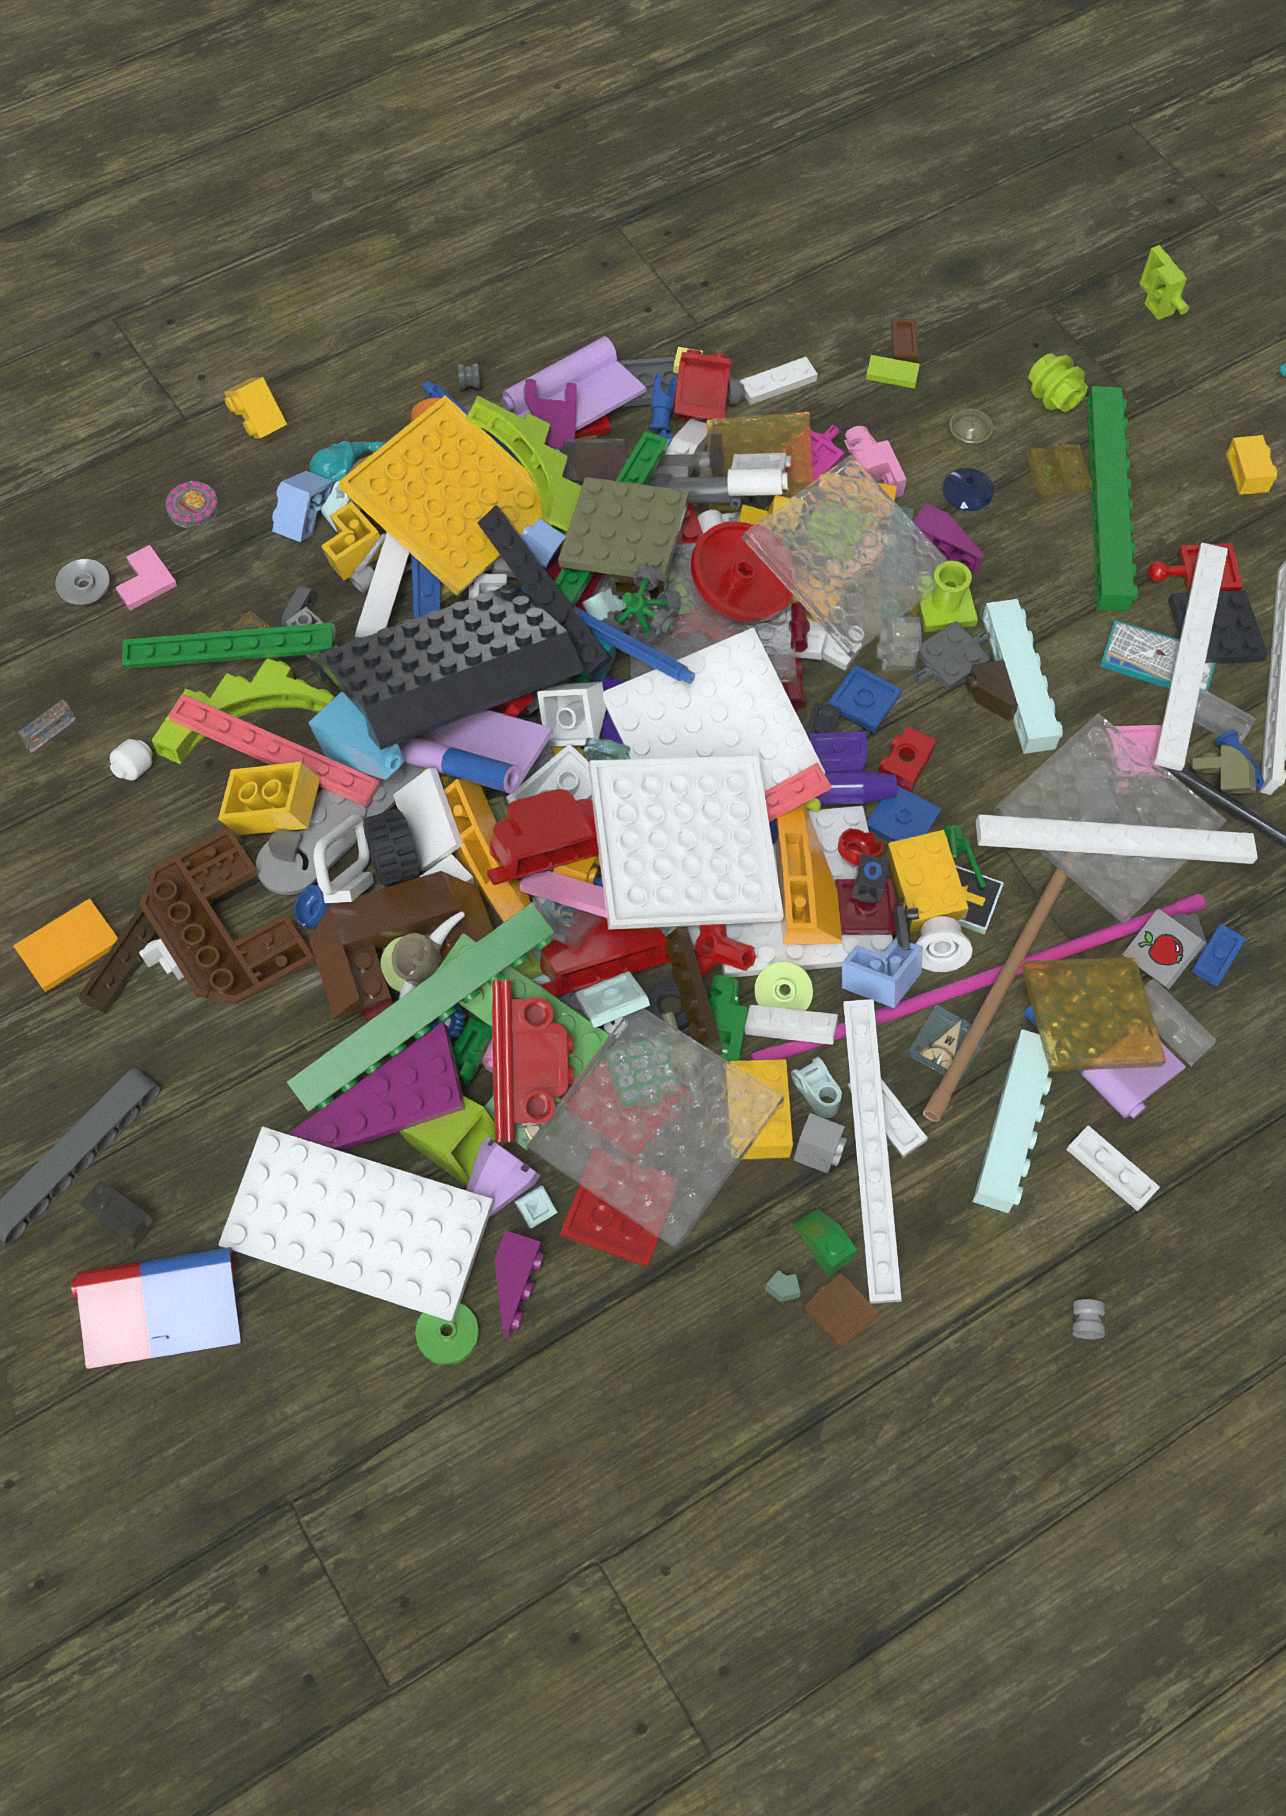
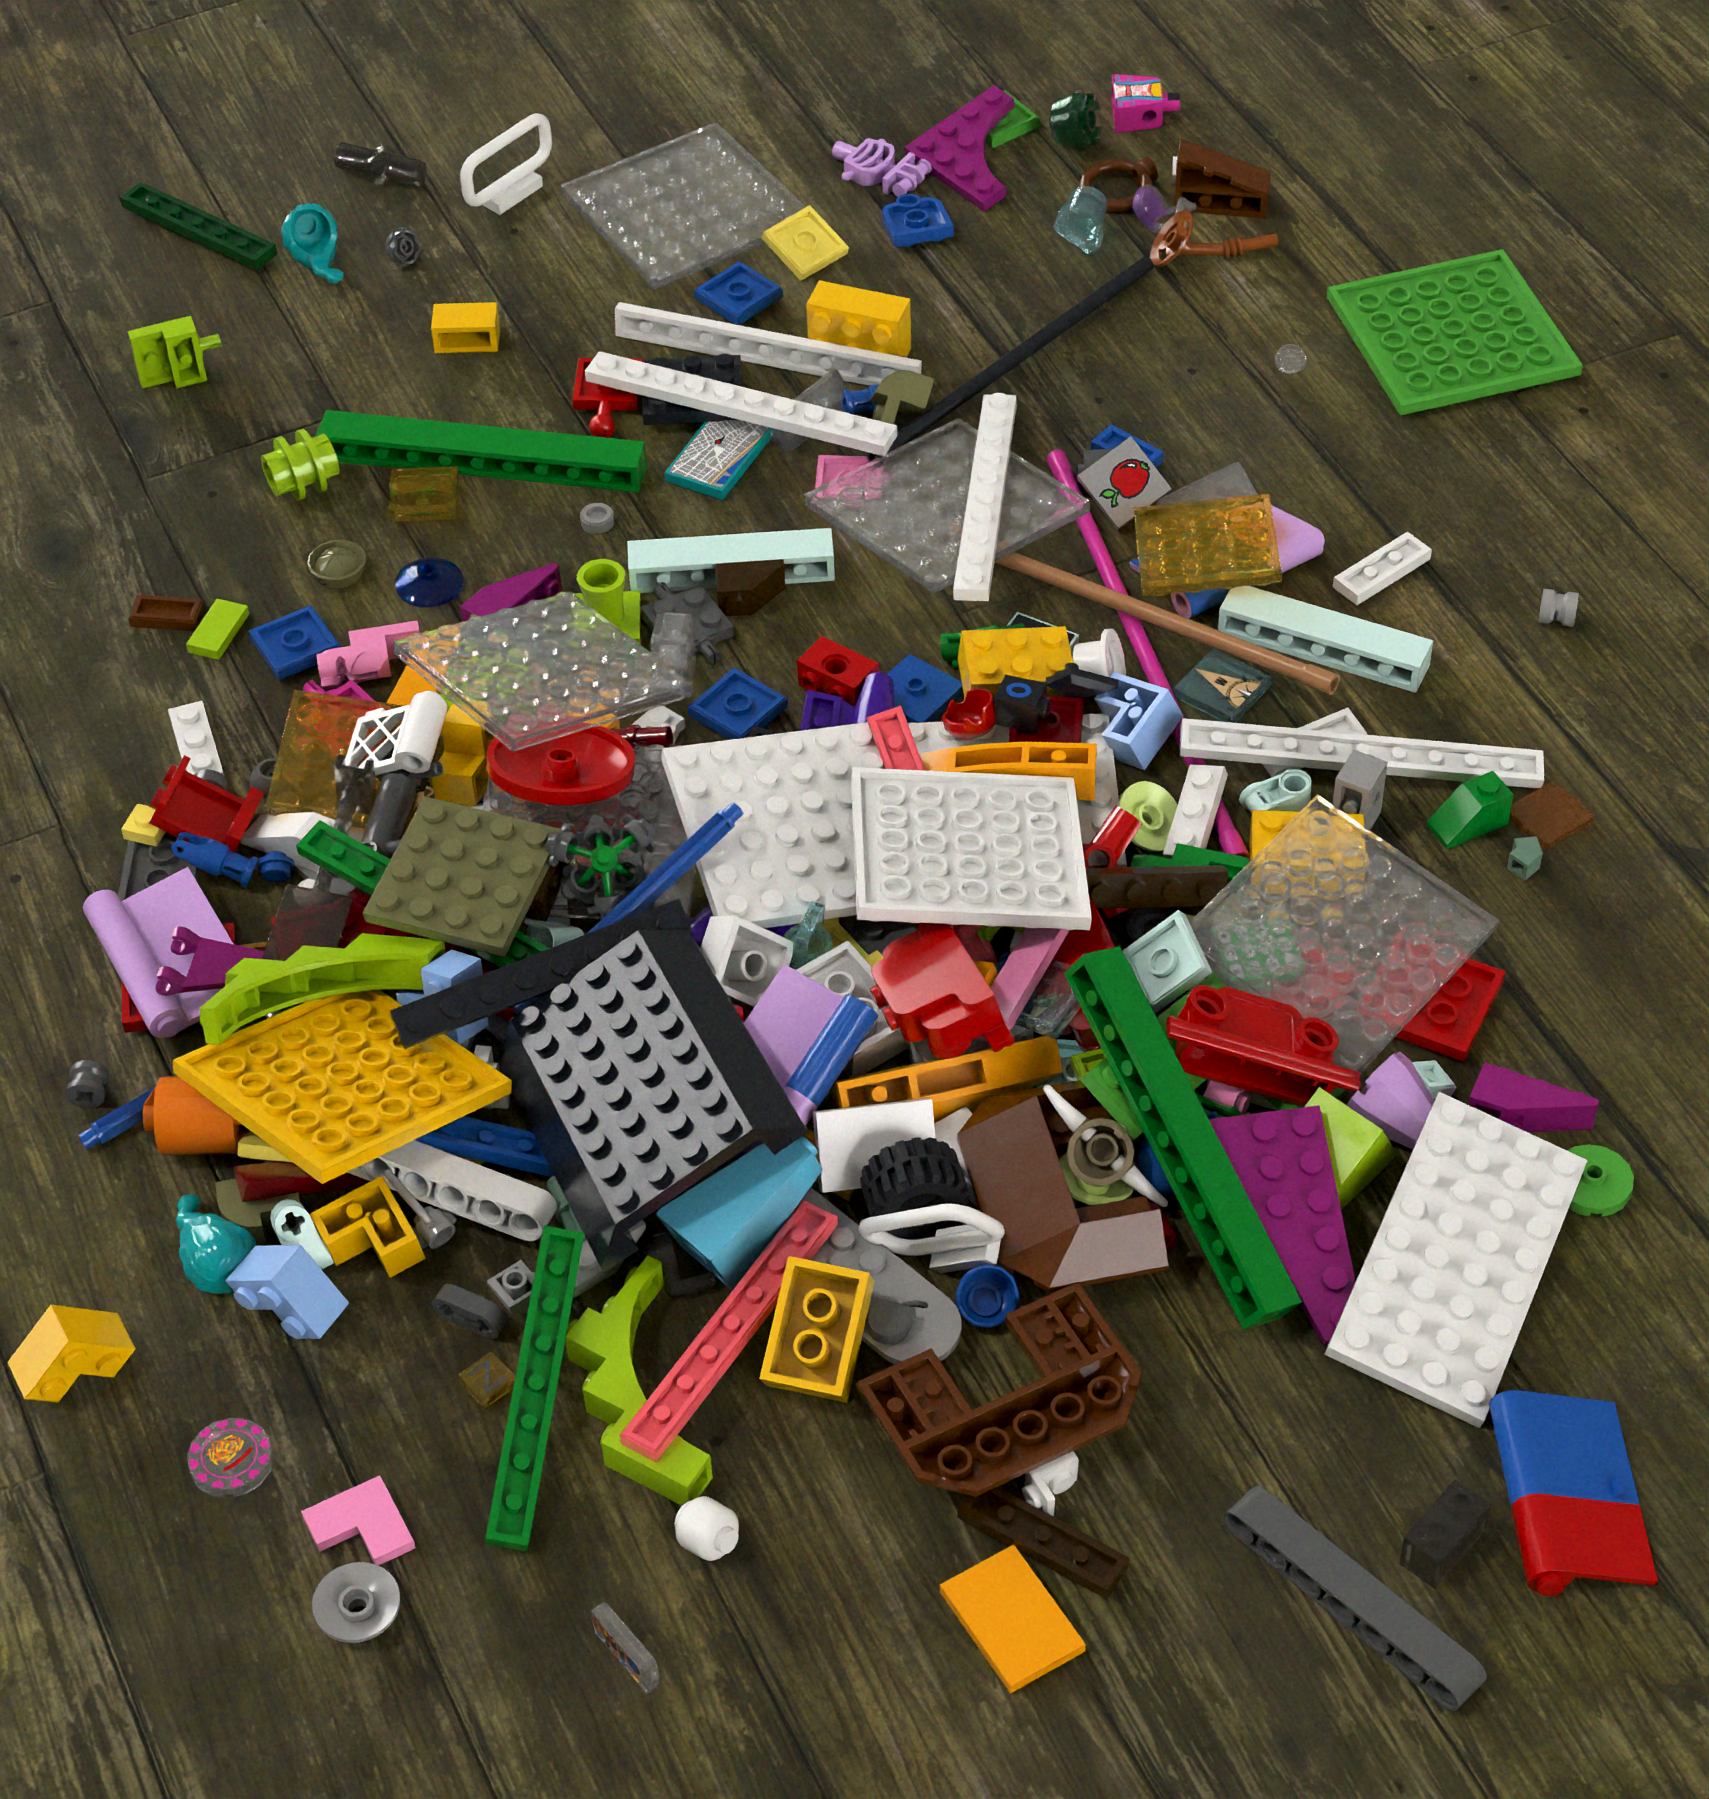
camera: 80 degrees left, 15 degrees down
none -> blue plate [249,605,341,681]
none -> light grey tile [580,503,614,534]

